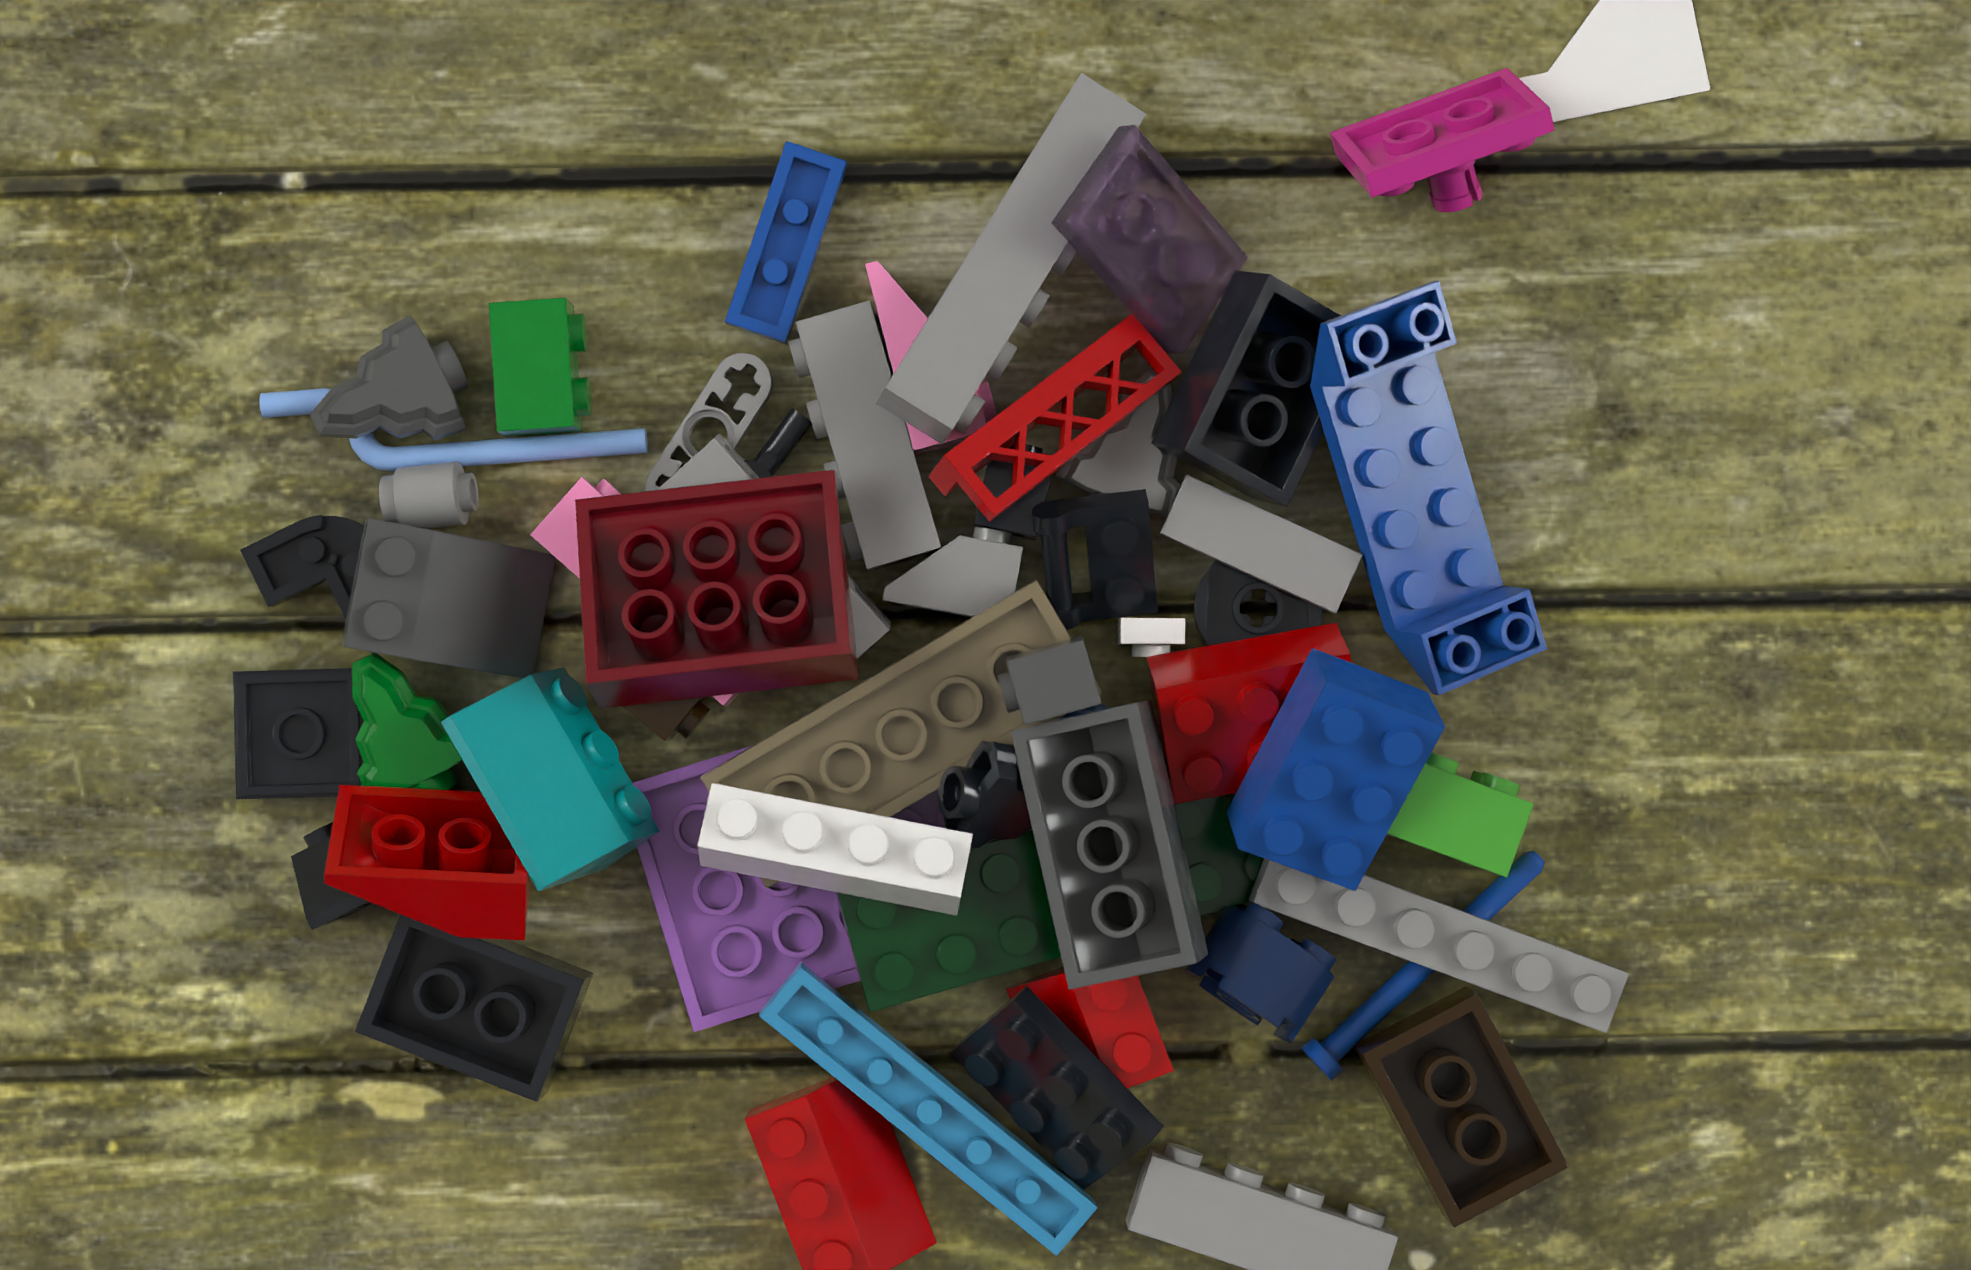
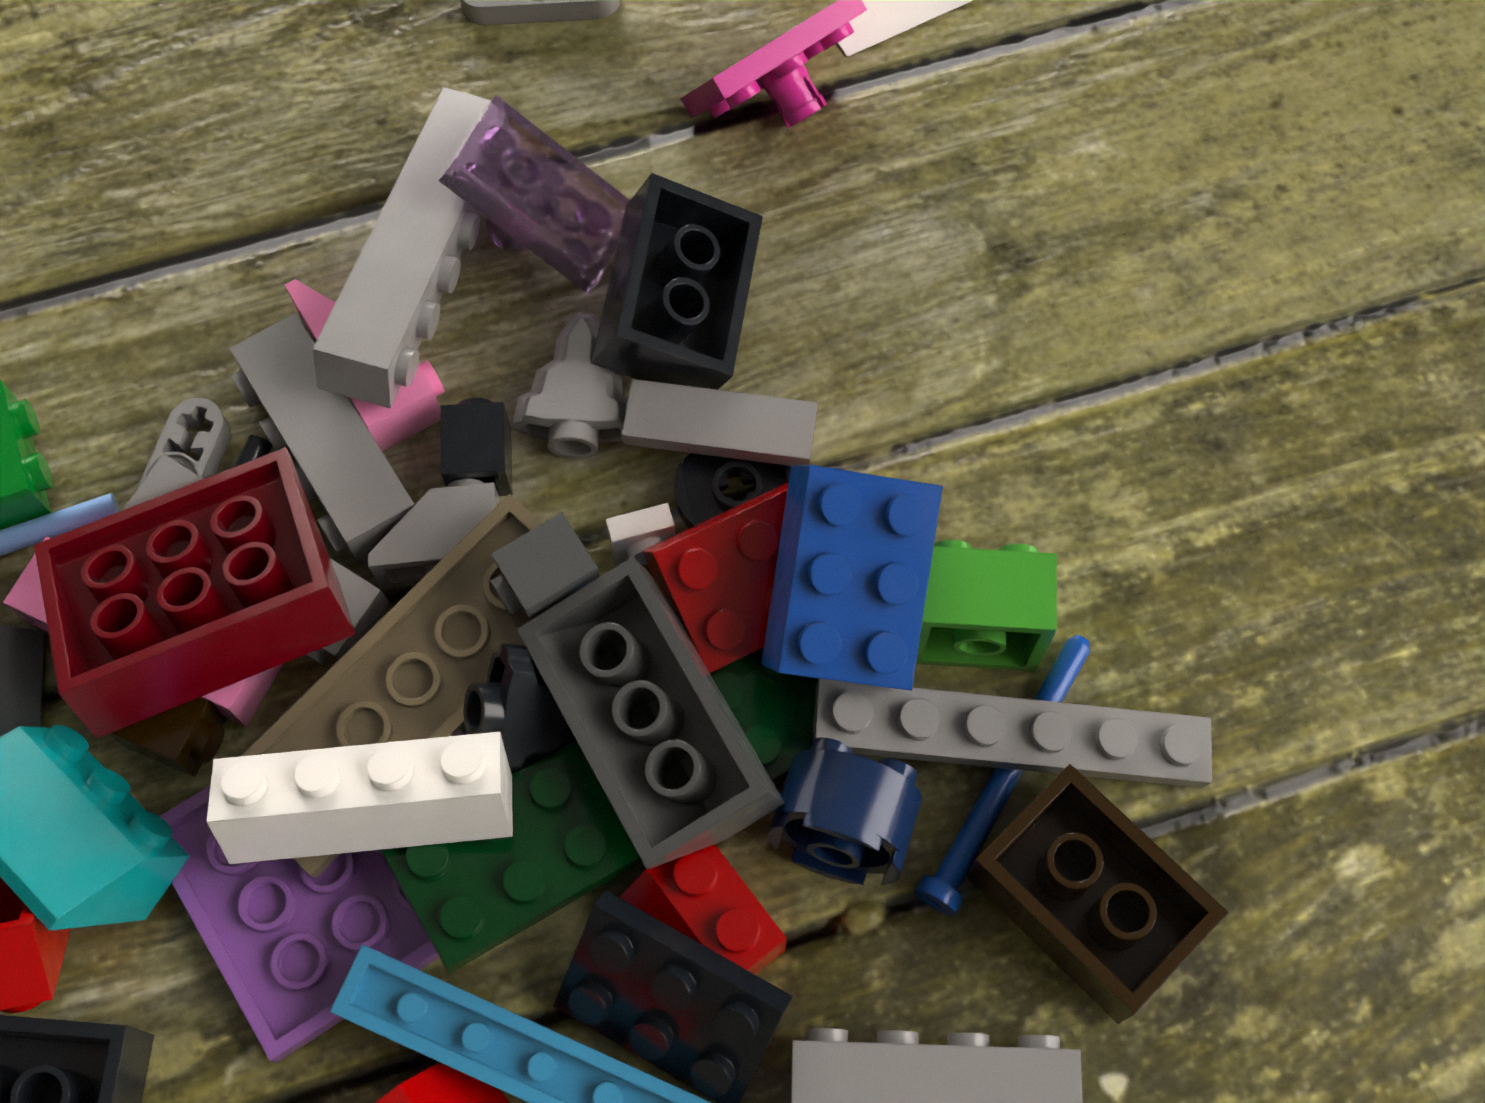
camera: 10 degrees left, 20 degrees down
blue plate [725,141,847,345] -> none
red fence [929,313,1182,522] -> none
black plate [1032,489,1158,630] -> none
blue slope [1310,281,1547,695] -> none

